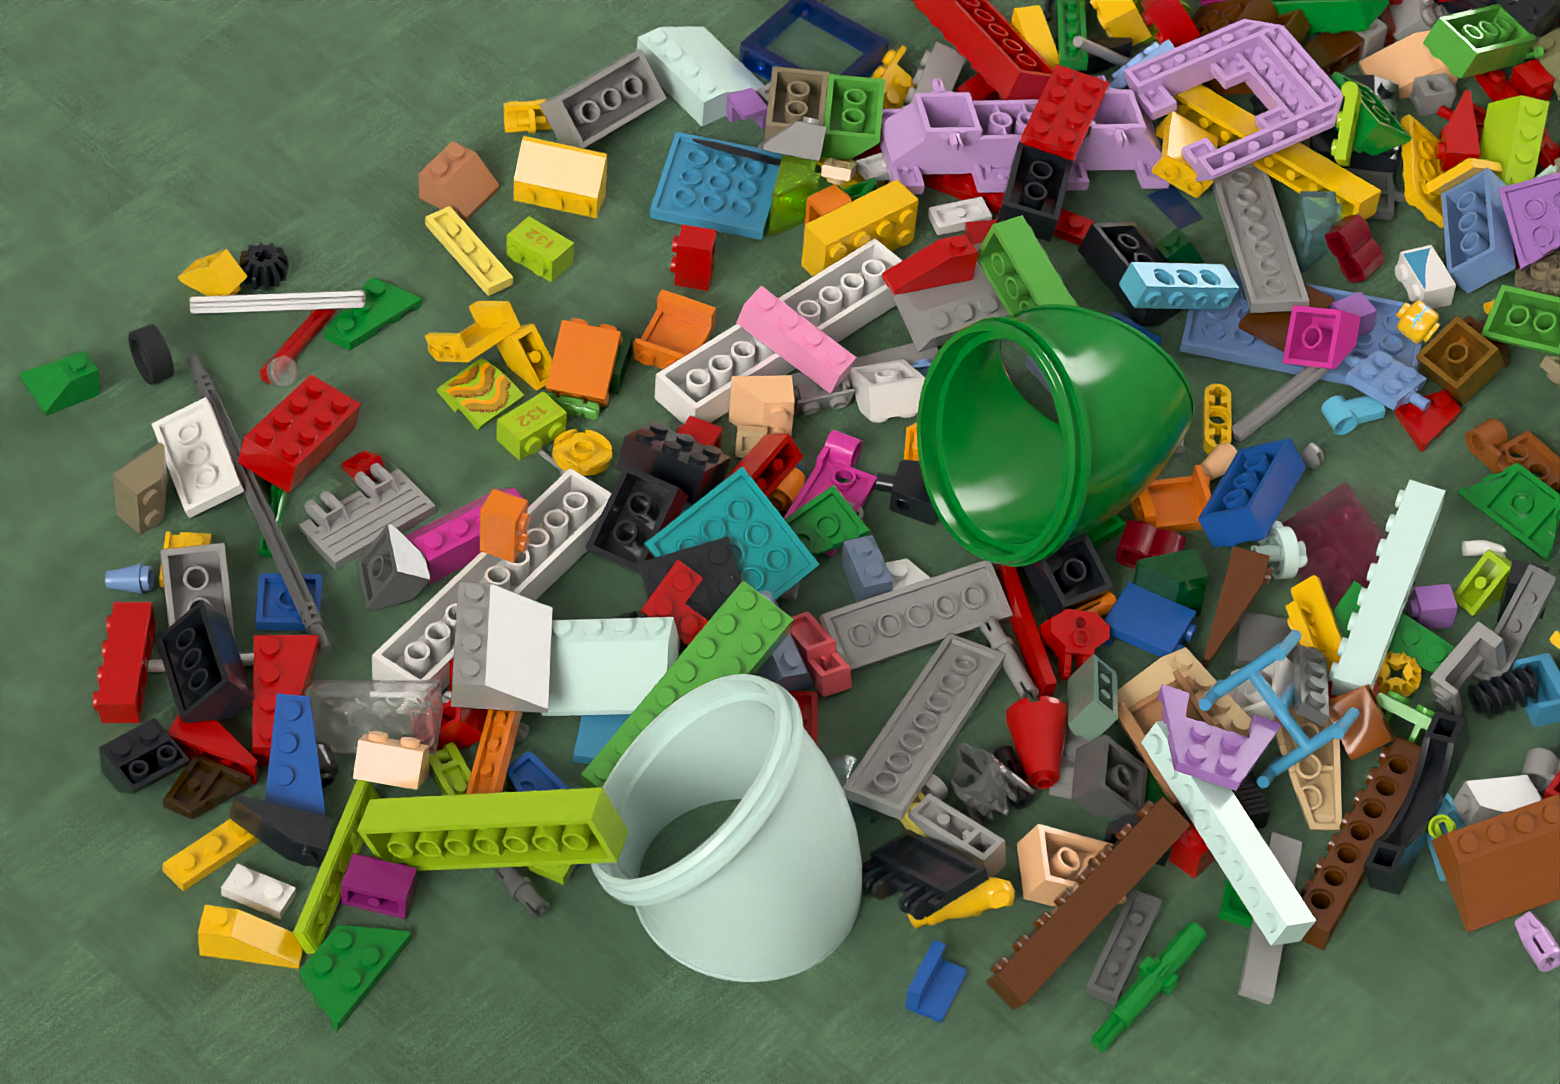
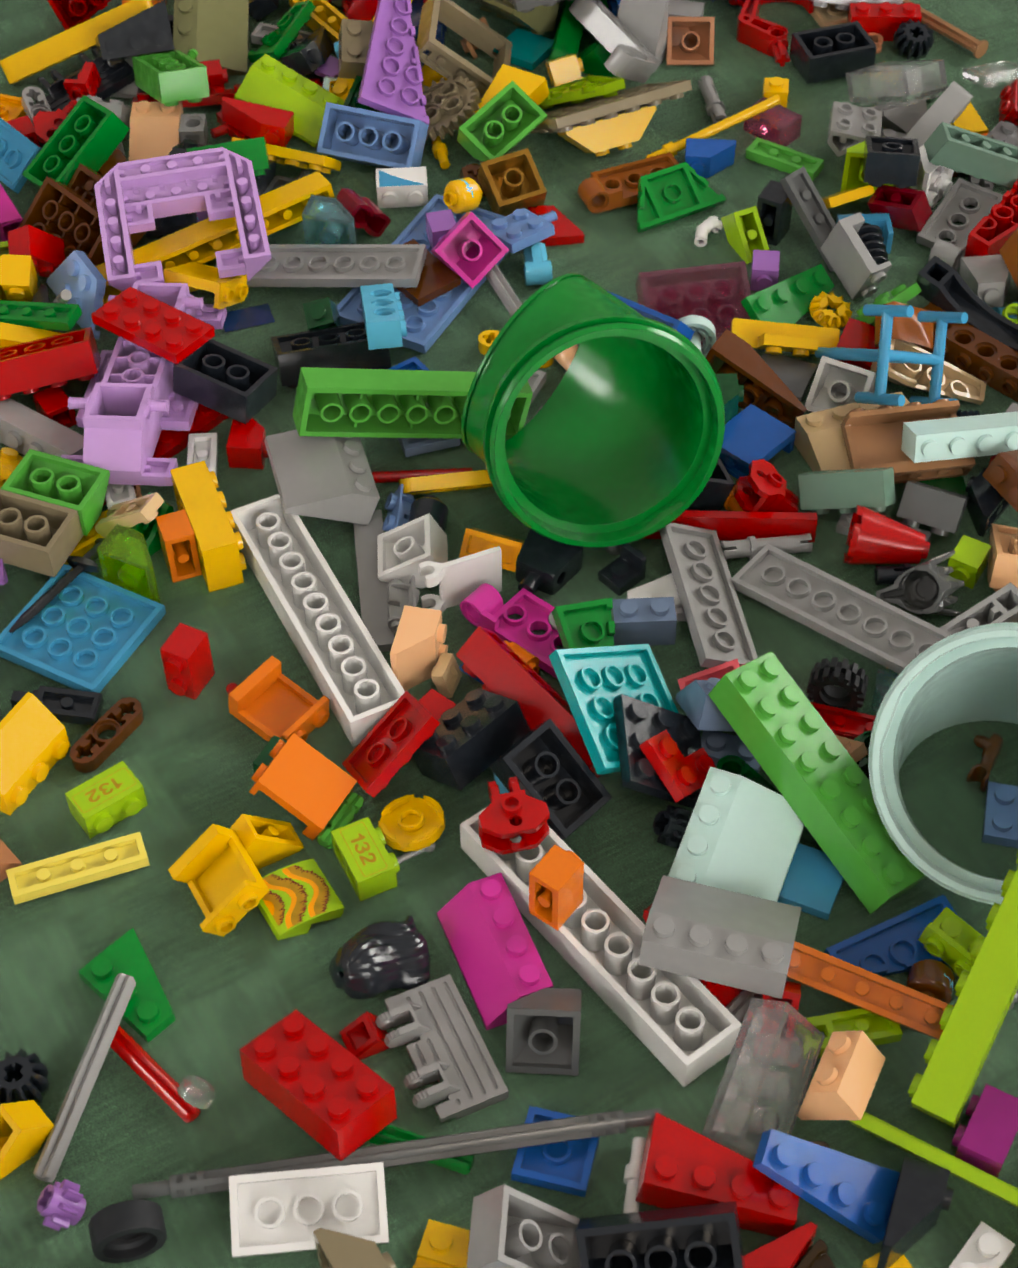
camera: 70 degrees left, 0 degrees up
bright pink brick [736,286,856,393] -> none
light grey slope [758,117,826,161] -> none
red slope [882,234,978,295] -> none
wing [1158,684,1281,791] -> none
dark grey plate [1293,644,1330,726] -> none
light aqua brick [1328,480,1445,696] -> none
lime plate [1331,81,1362,166] -> none
yellow tile [1426,158,1503,195] -> none
none -> black hinge [10,686,104,726]
none -> medium lavender gear [37,1179,86,1231]
none -> reddish brown beam [70,697,144,773]
none -> black piece [329,915,430,999]
none -> red plate [342,690,440,798]
none -> white flag [419,546,502,613]
none -> red hinge [478,777,550,855]
none -> black bracket [598,543,646,596]
none -> black tyre [807,657,869,712]
none -> lime brick [947,534,992,589]

